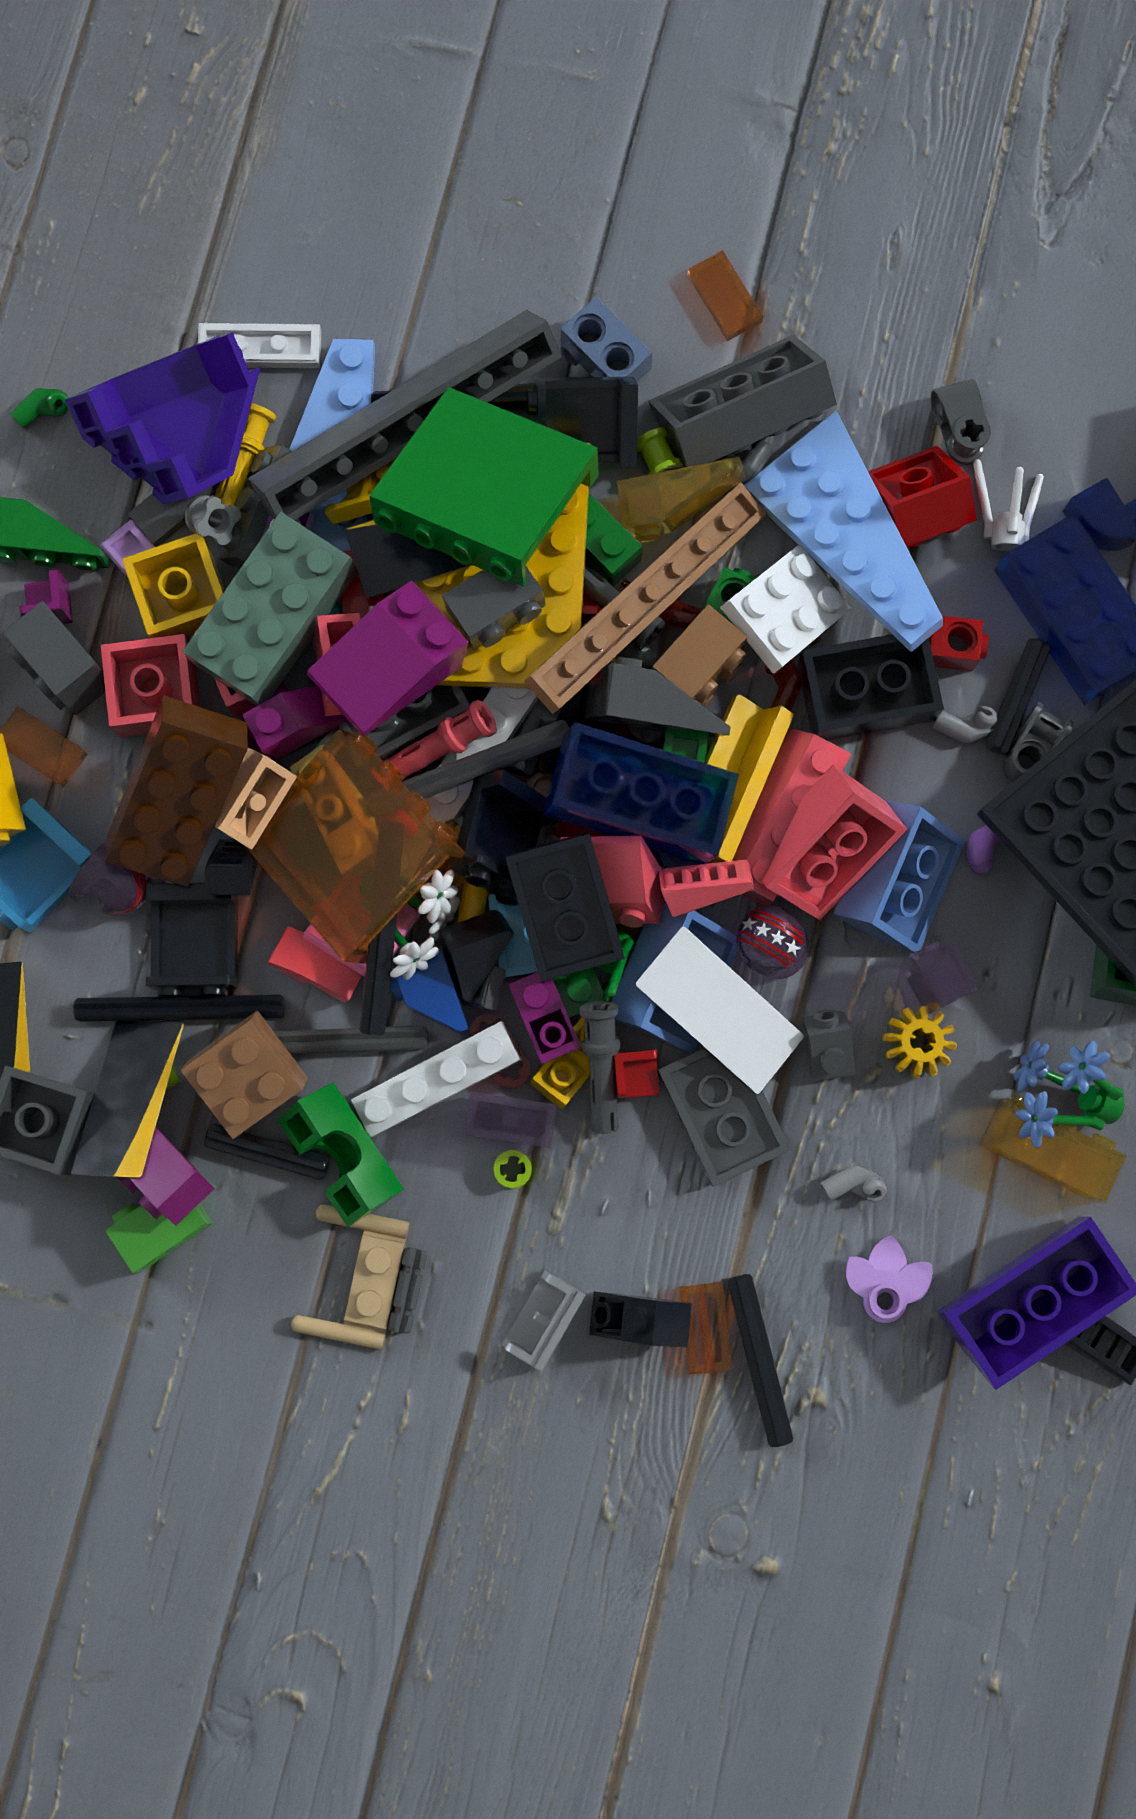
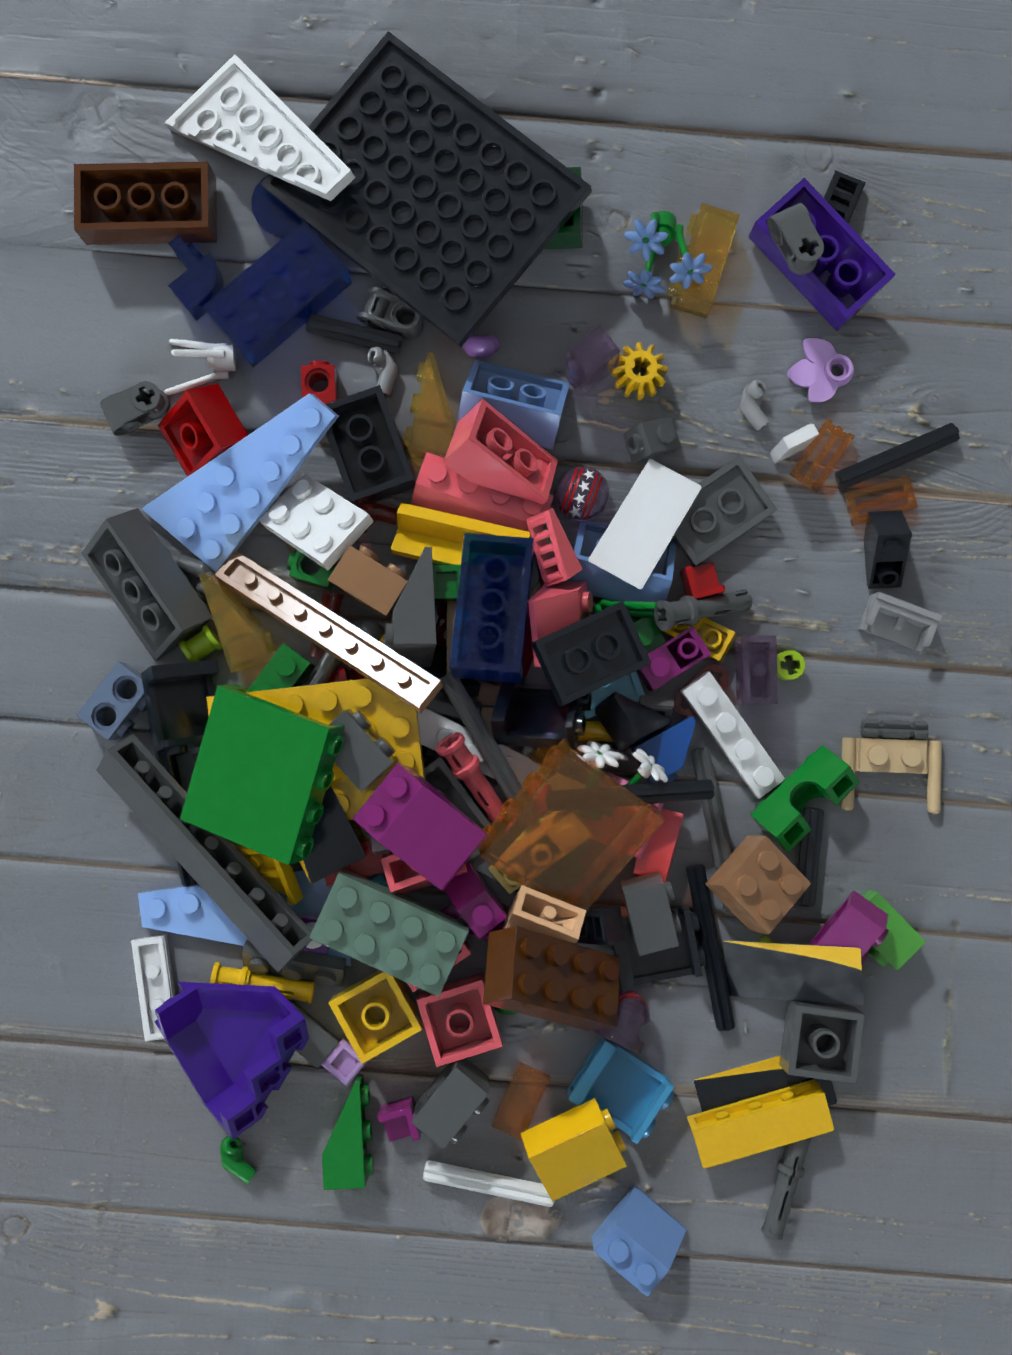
camera: 105 degrees left, 5 degrees up
light grey brick [185,495,241,545] -> none
clear orange tile [687,250,763,341] -> none
none -> clear yellow slope [404,352,455,459]
none -> dark grey brick [620,871,682,956]
none -> dark grey piece [767,203,824,275]
none -> white tile [770,423,819,464]
none -> clear orange tile [789,418,855,492]

